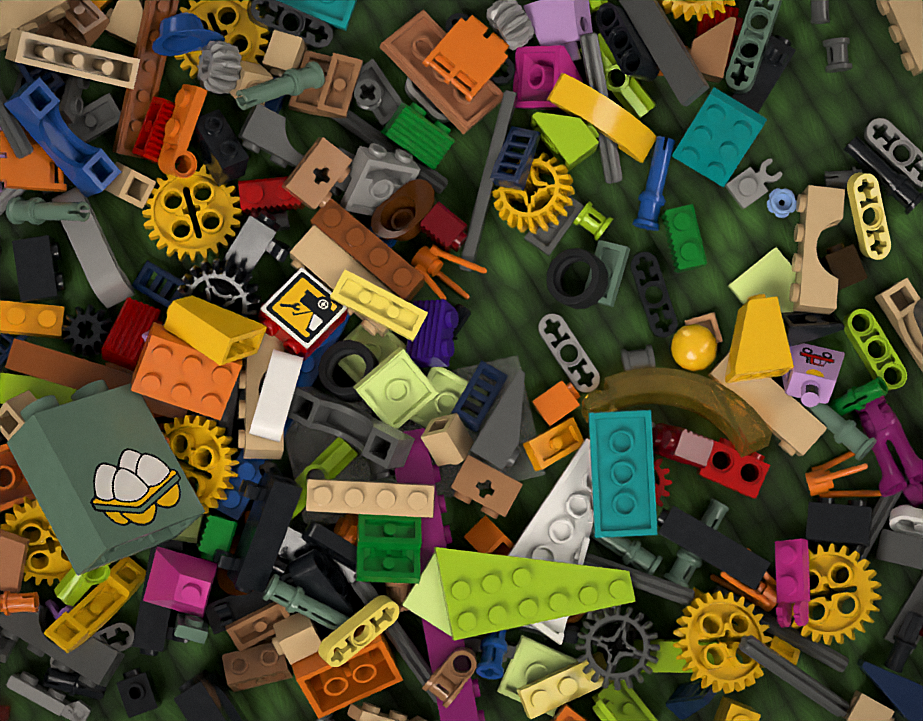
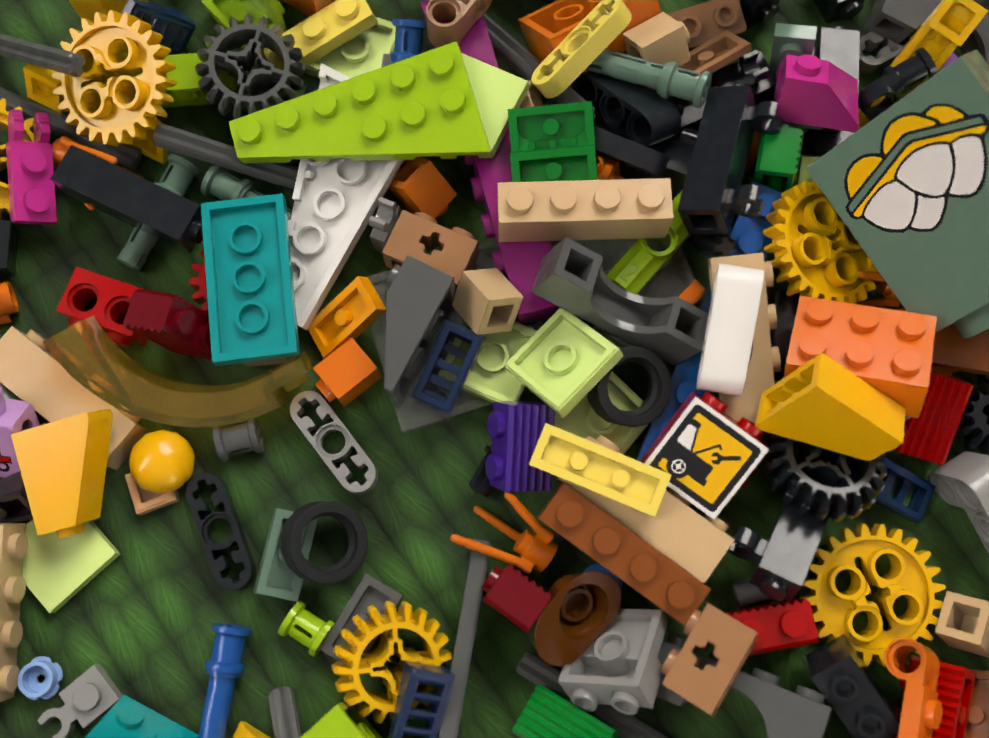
camera: 175 degrees right, 10 degrees down
green brick [661,204,707,273] -> none
none -> light grey plate [369,197,401,253]
none -> orange tile [677,279,706,305]
none -> black connector [858,47,938,121]

